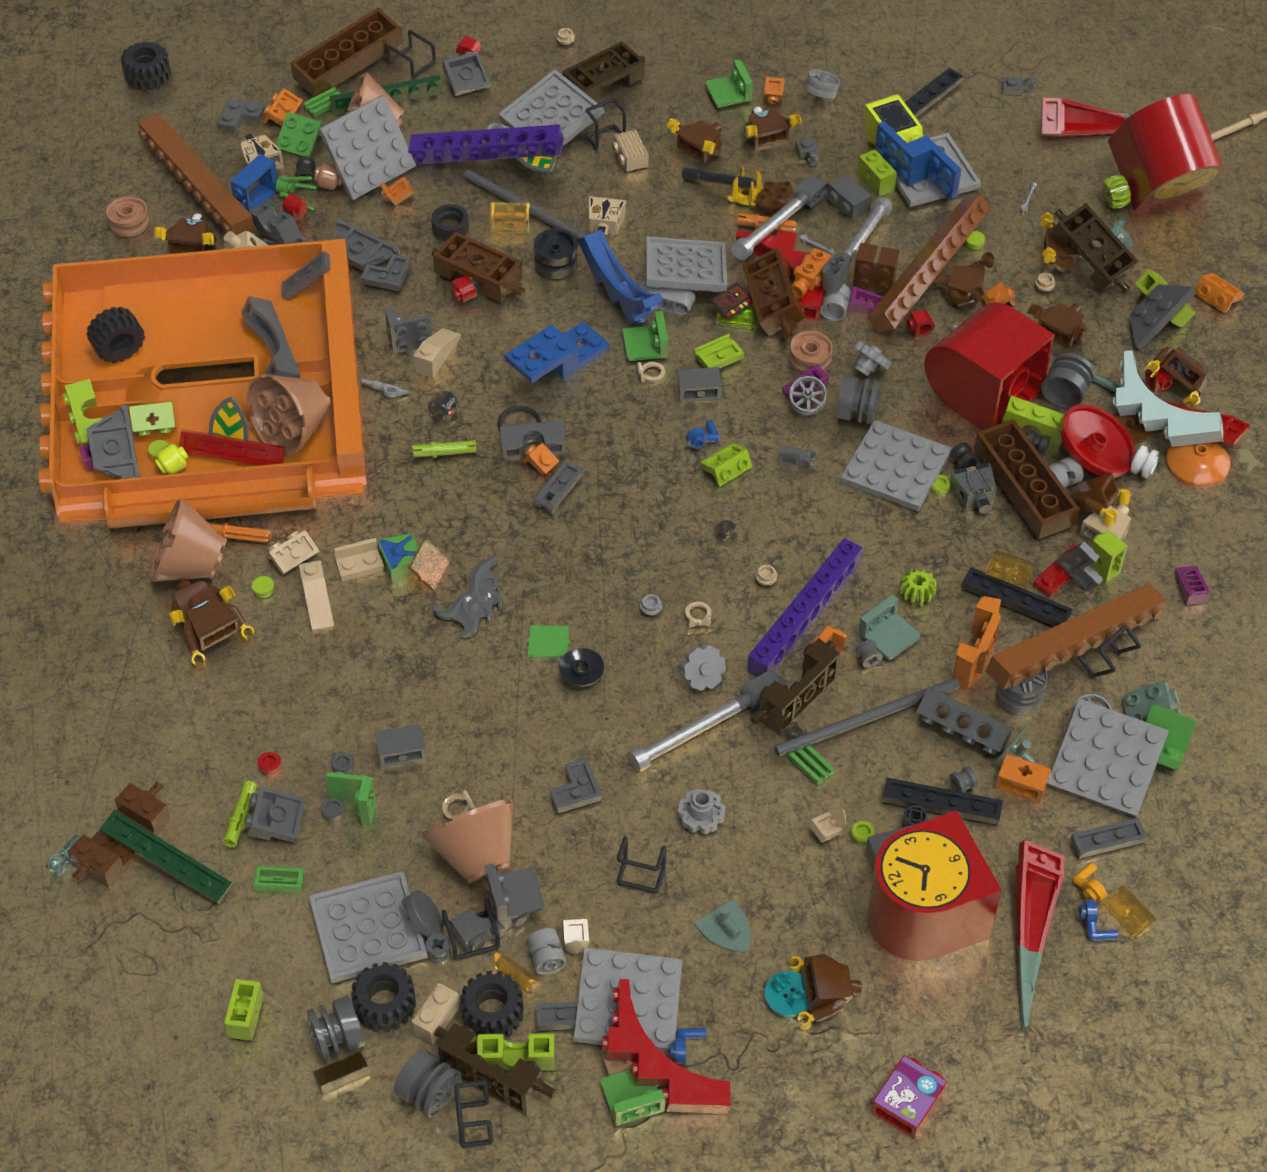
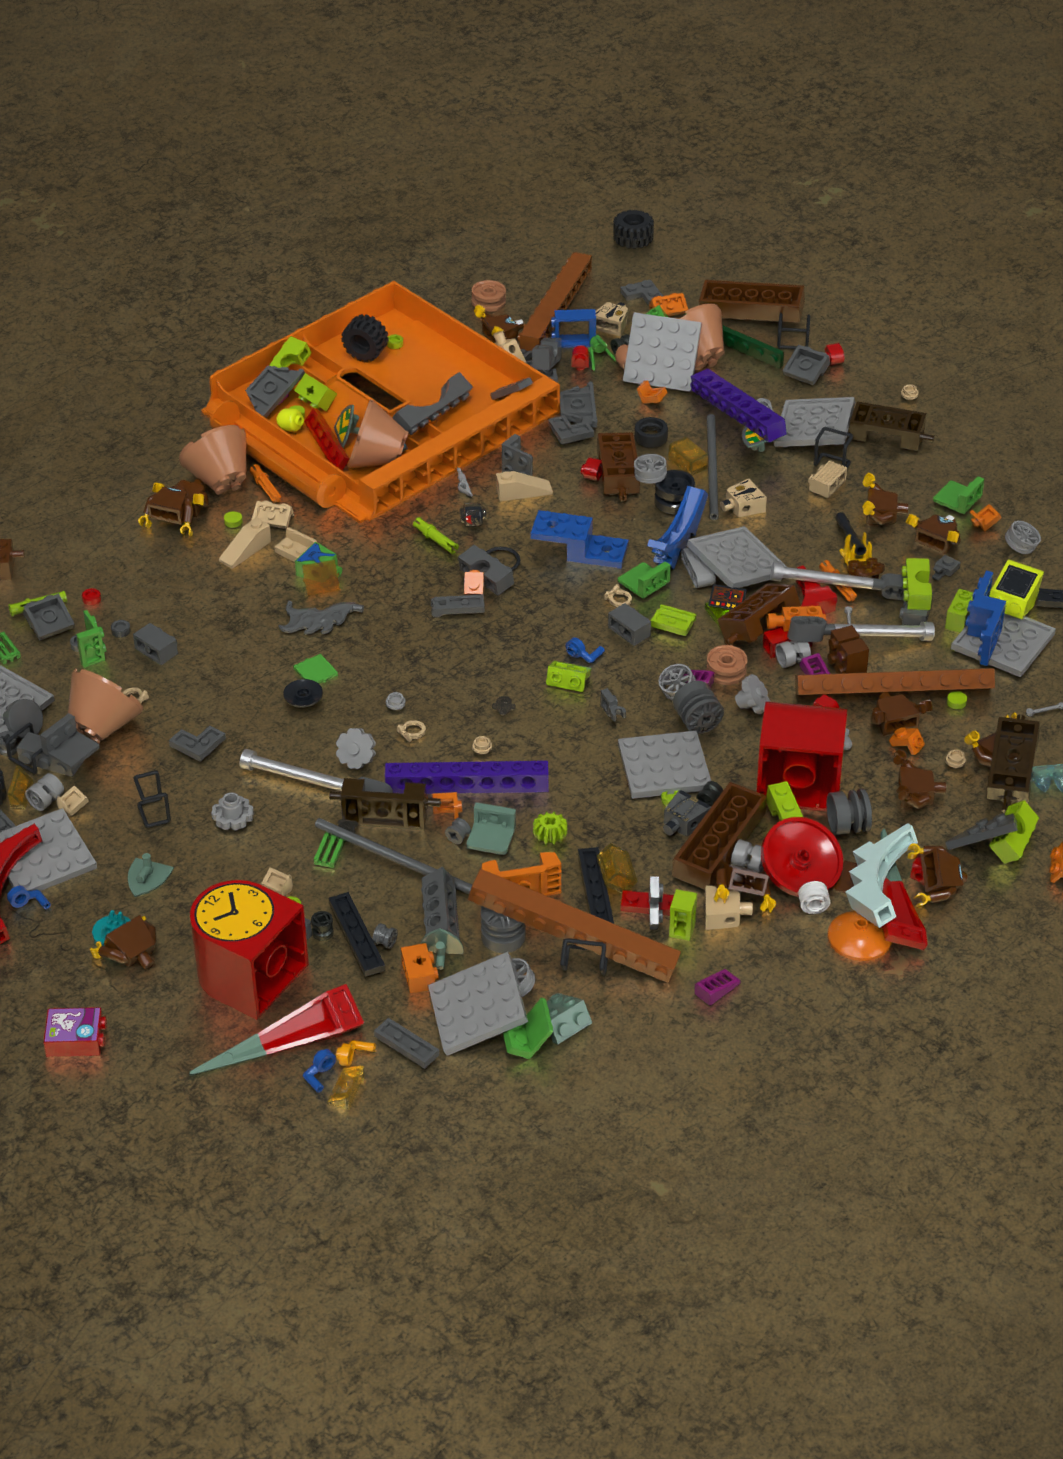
camera: 55 degrees right, 10 degrees down
pearl dark grey wheel [1027,430,1051,456] -> none
none -> light grey wheel [634,454,667,484]
none -> lime arch [901,558,932,610]

